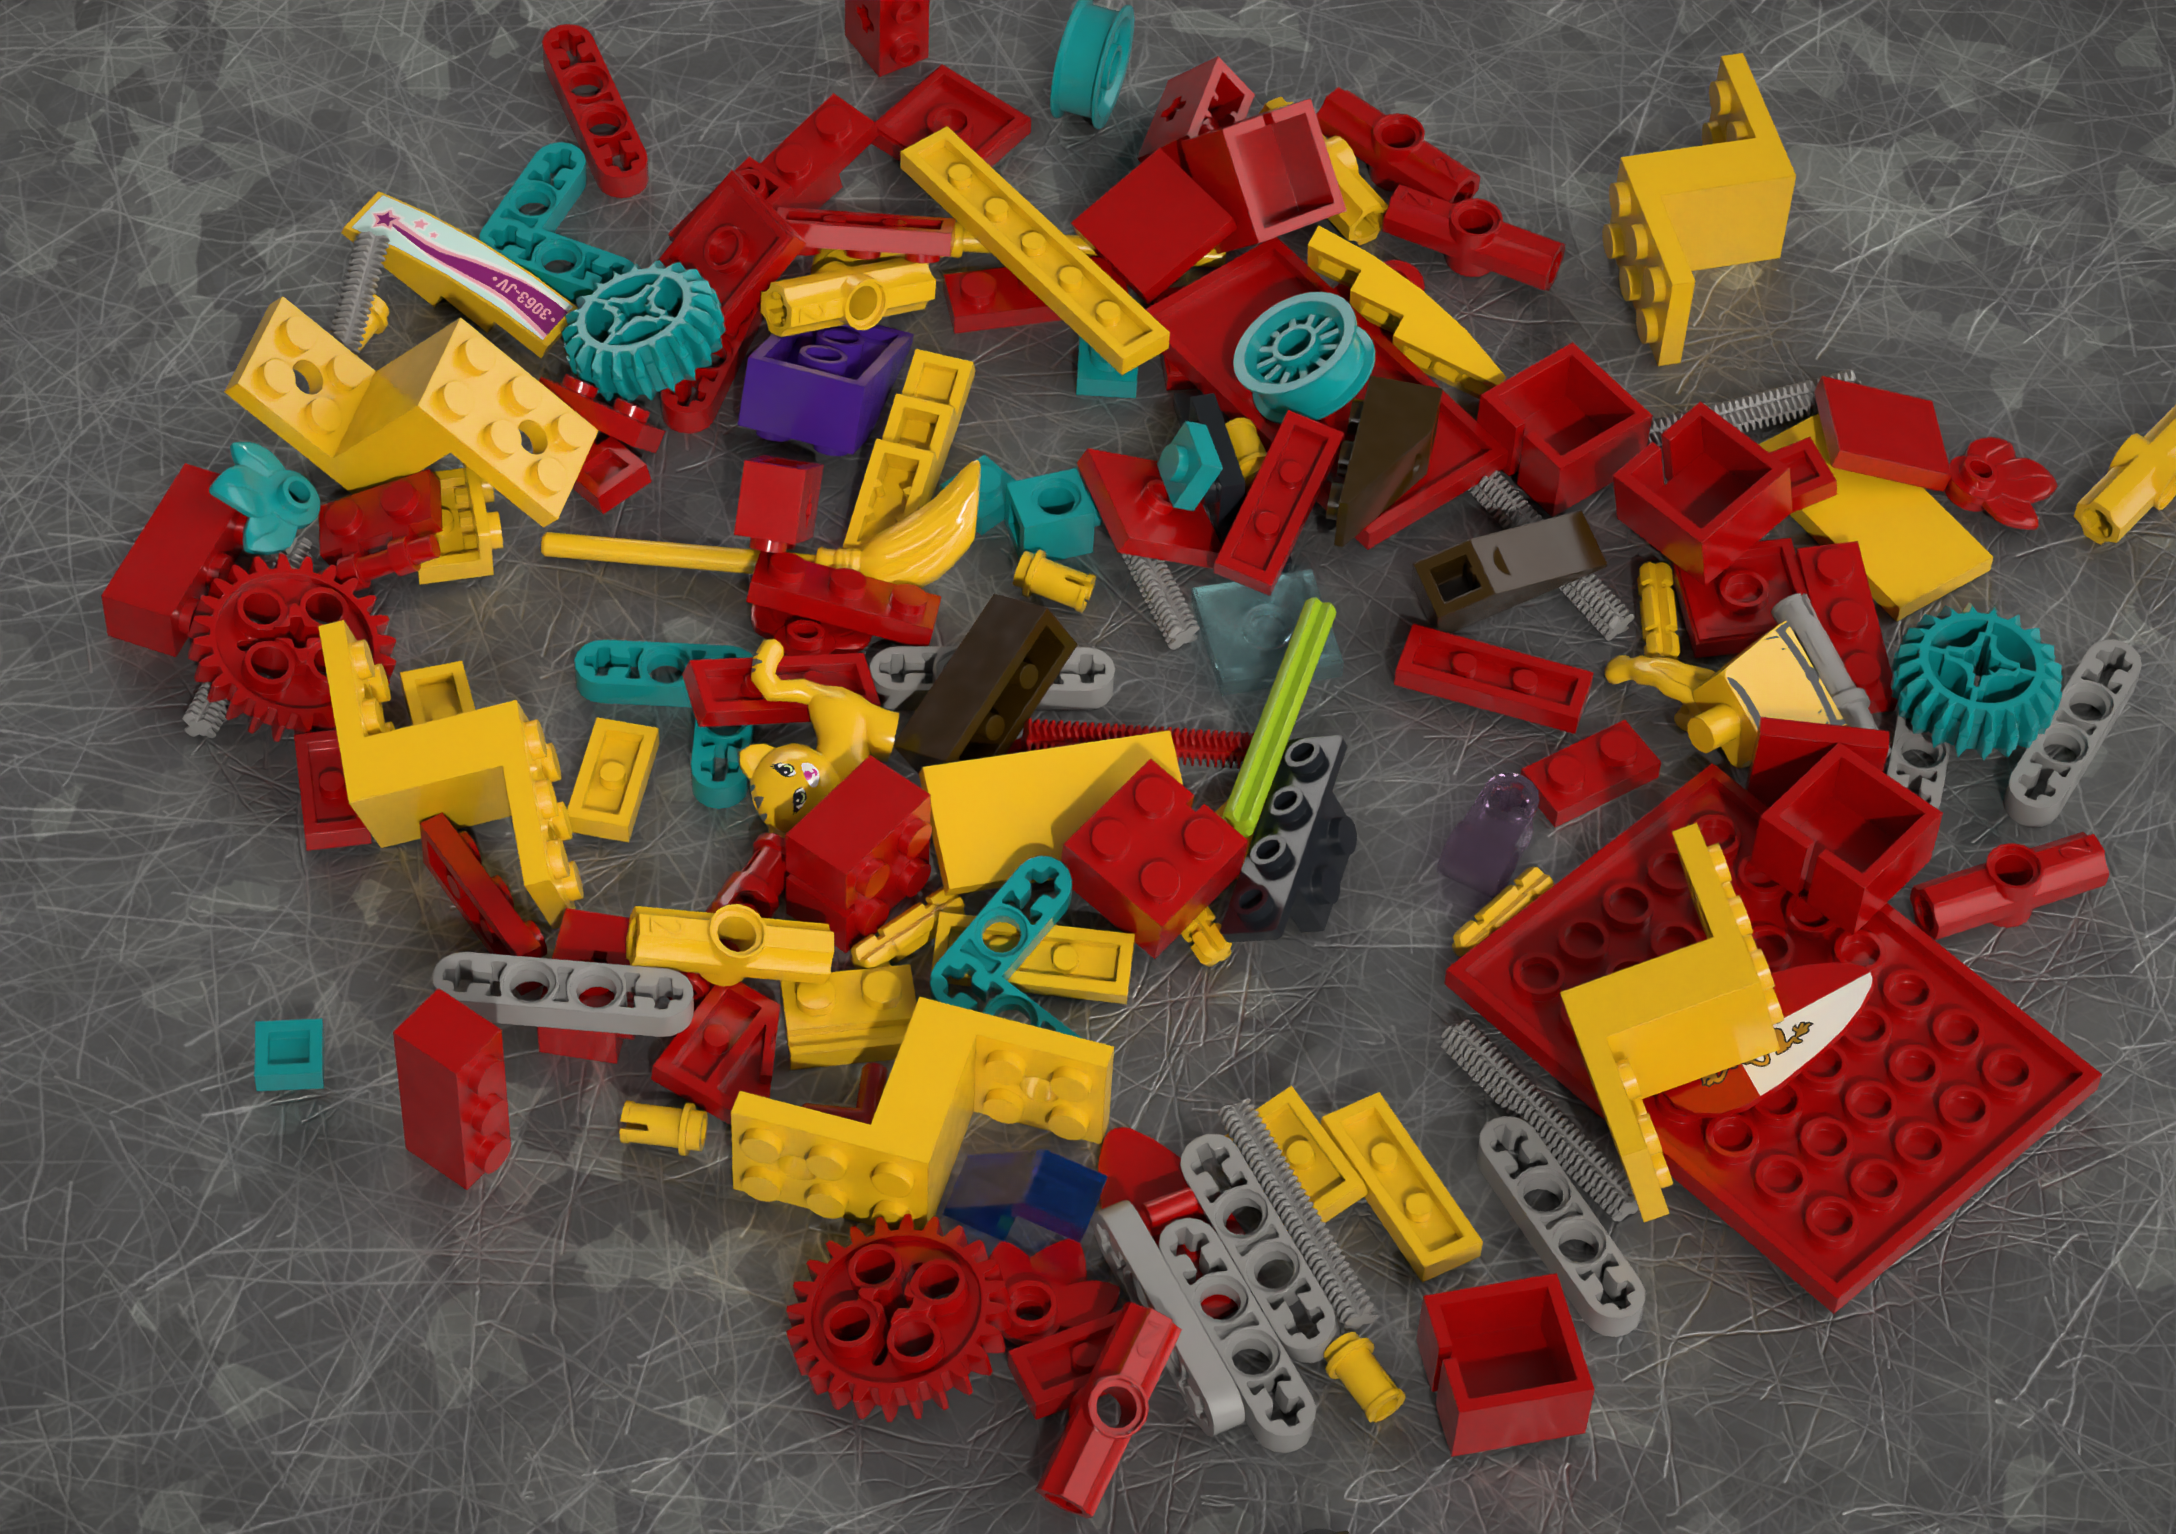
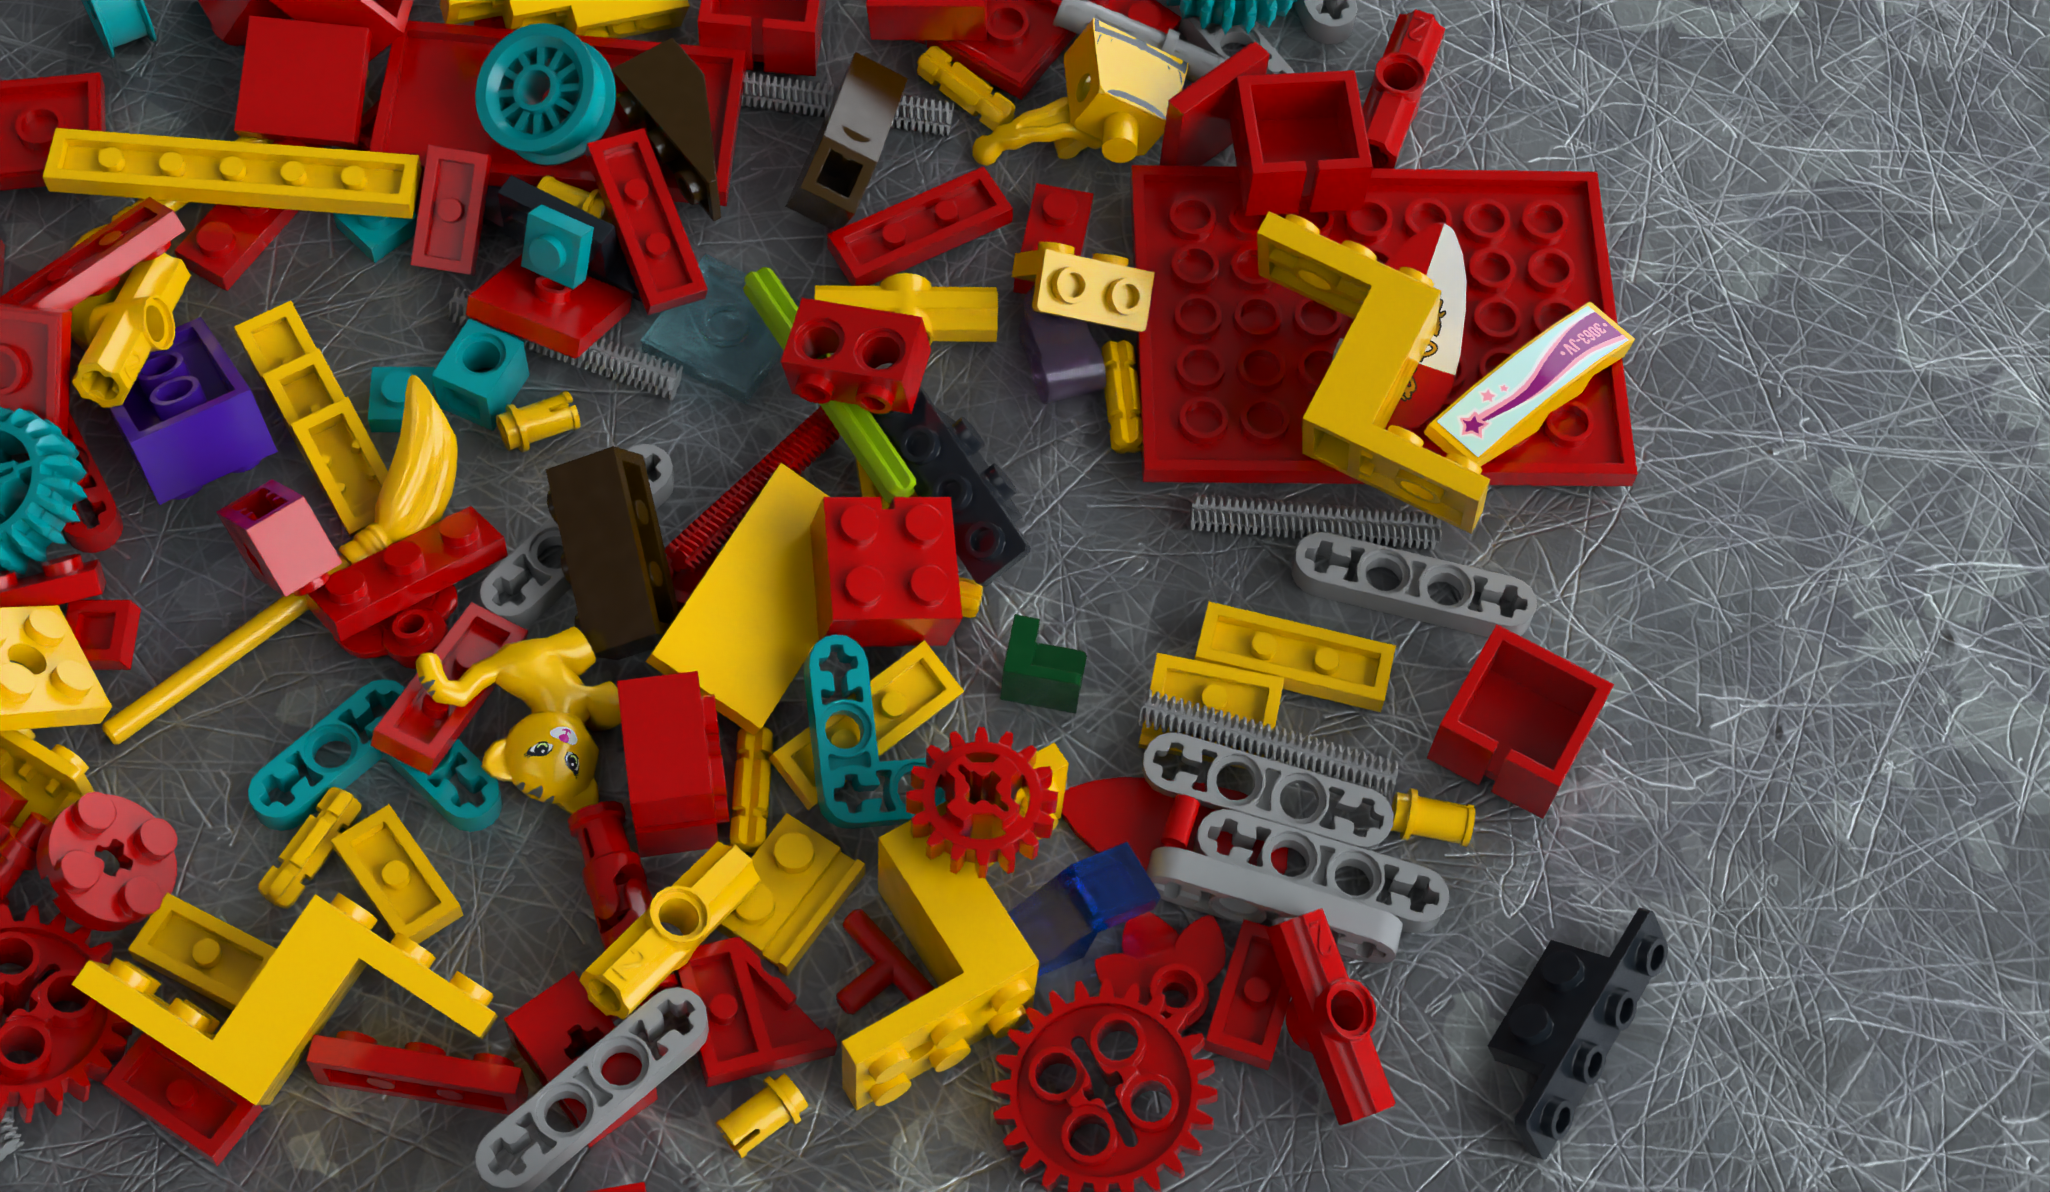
camera: 50 degrees left, 10 degrees up
none -> red plate [36,791,178,932]
none -> yellow axle [258,787,362,909]
none -> red plate [410,145,492,276]
none -> red brick [780,298,931,414]
none -> yellow piece [815,273,998,346]
none -> red gear [906,727,1058,878]
none -> dark green panel [1000,614,1087,714]
none -> yellow bracket [1012,242,1155,332]
none -> slope [1424,302,1635,467]

